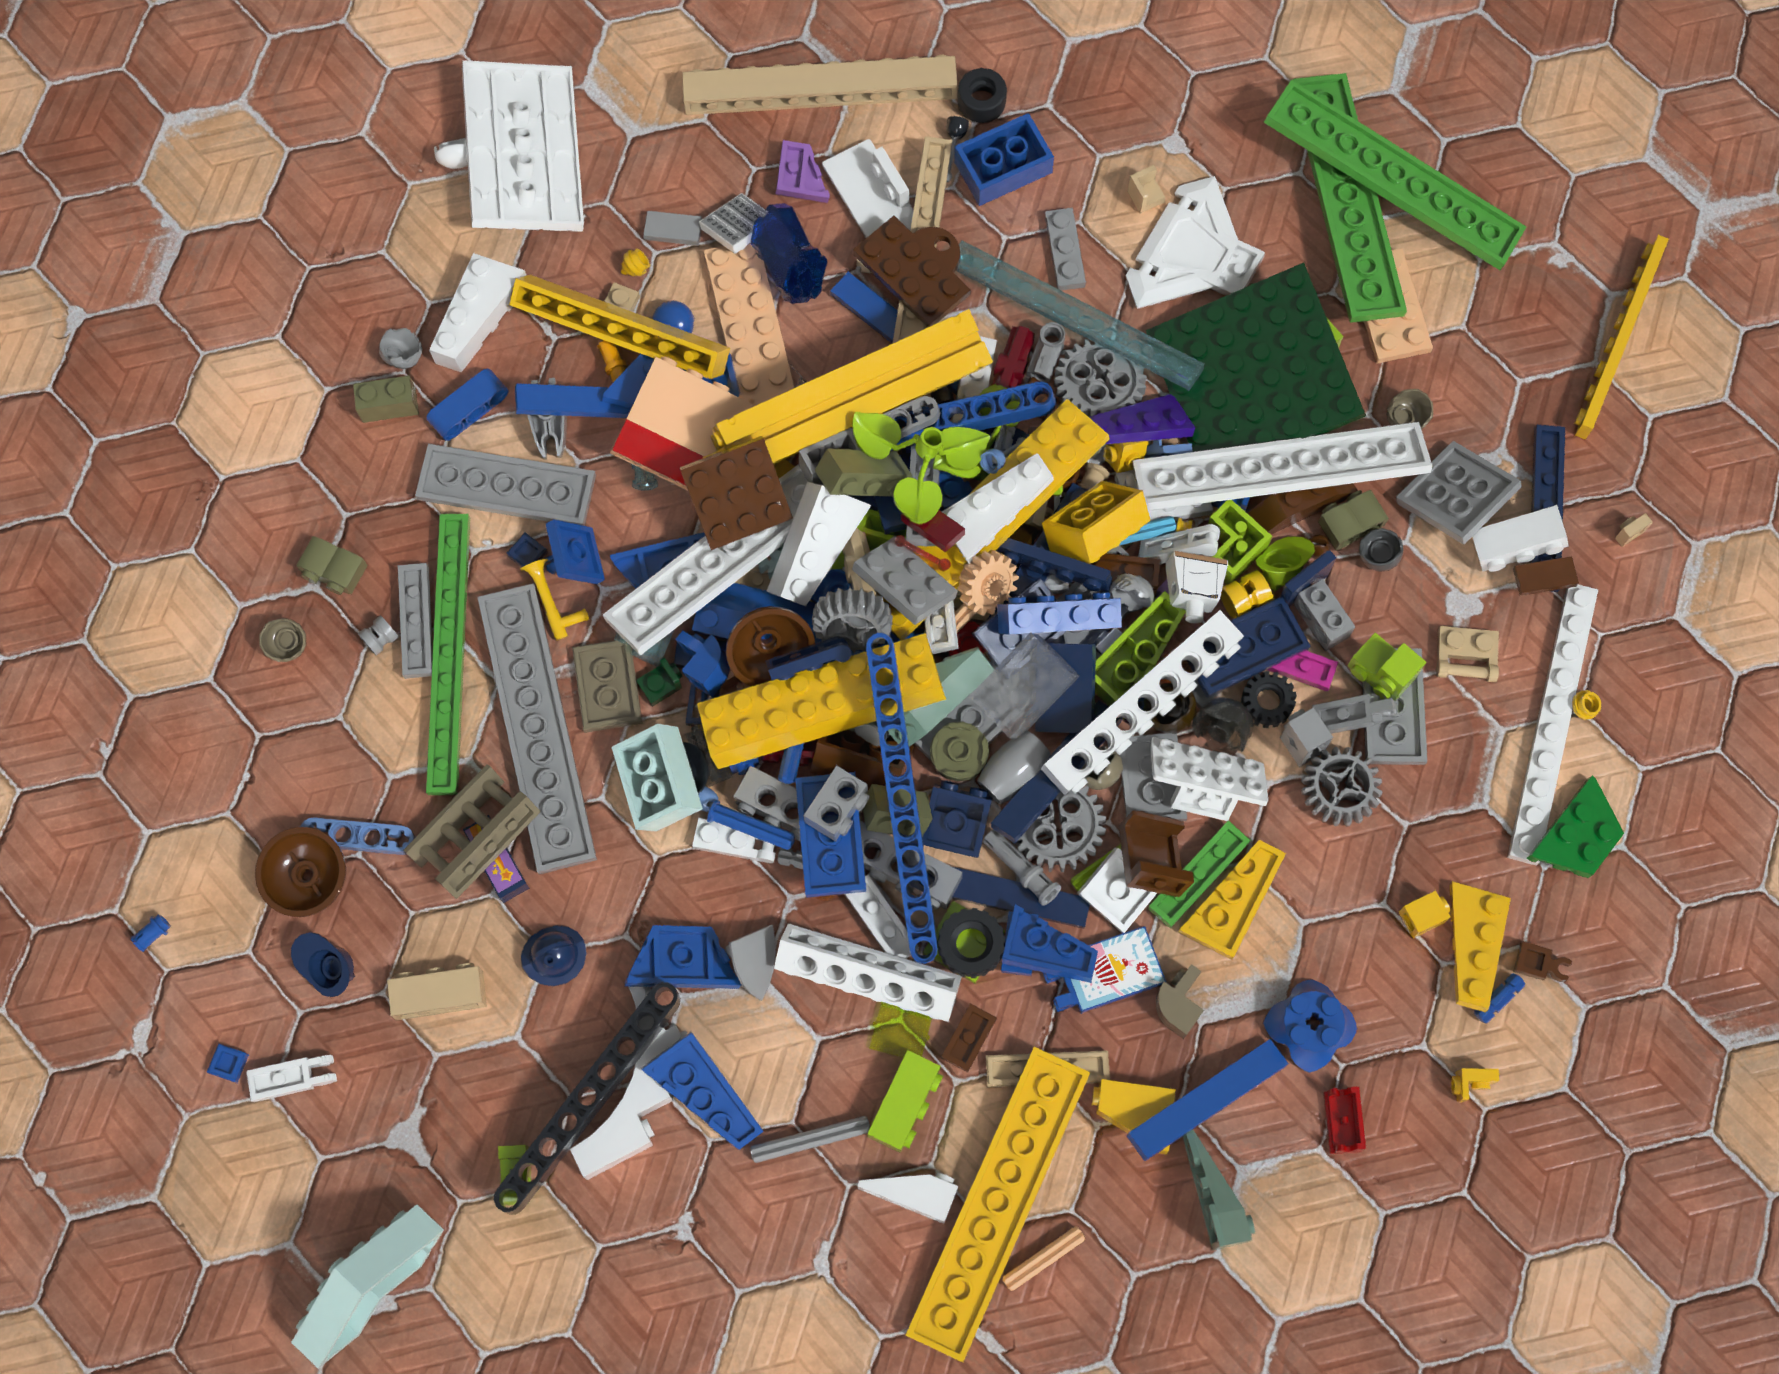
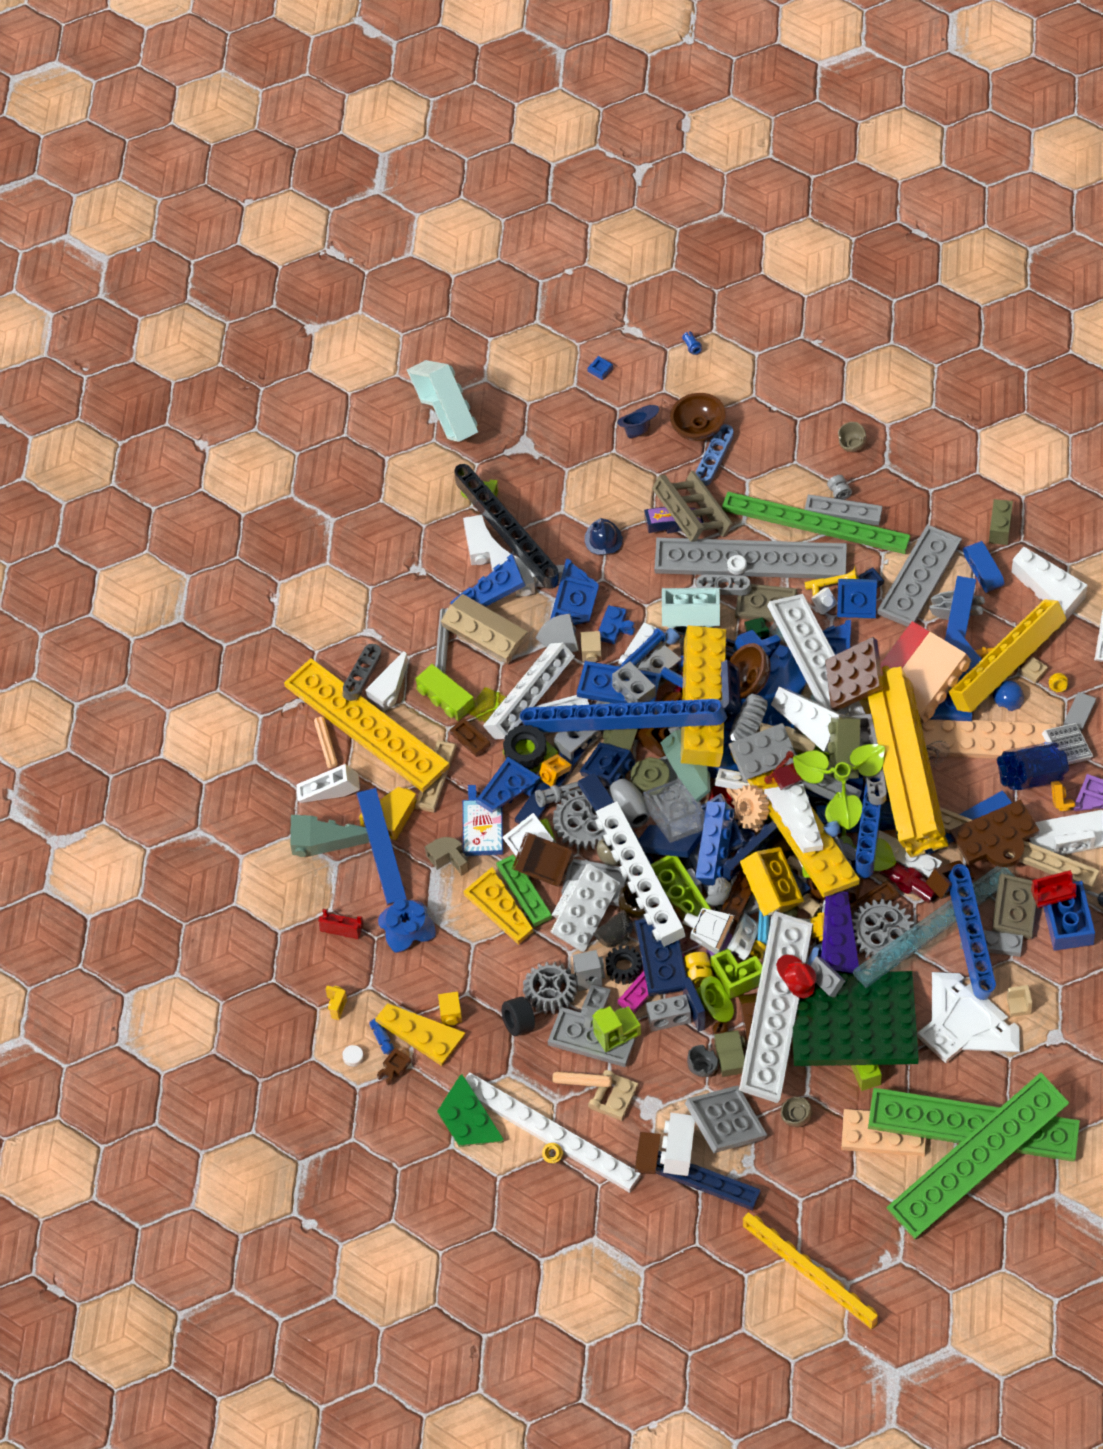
camera: 110 degrees right, 15 degrees down
white hinge [246,1055,337,1102] -> none
olive brick [296,536,368,595] -> none
light grey hair [379,328,422,369] -> none
tan brick [387,963,487,1020] -> none
light grey piece [1027,322,1065,382] -> none
tan plate [1615,513,1653,547] -> none
none -> white slope [296,764,360,803]
none -> dark grey beam [342,644,381,701]
none -> white tile [342,1045,363,1067]
none -> tan slope [441,594,528,664]
none -> black tyre [501,996,535,1036]
none -> light orange bracket [538,754,572,787]
none -> light nougat axle [553,1072,612,1087]
none -> tan brick [581,631,602,662]
none -> blue plate [598,605,635,644]
none -> light grey beam [696,575,752,595]
none -> white tile [727,555,747,575]
none -> red piece [776,954,816,999]
none -> light grey plate [810,956,845,997]
none -> white plate [811,587,838,614]
none -> reddish brown panel [926,860,975,899]
none -> blue beam [947,864,996,1000]
none -> dark tan tile [992,873,1037,939]
none -> red hinge [1031,870,1076,908]
none -> light orange bracket [1051,781,1075,811]

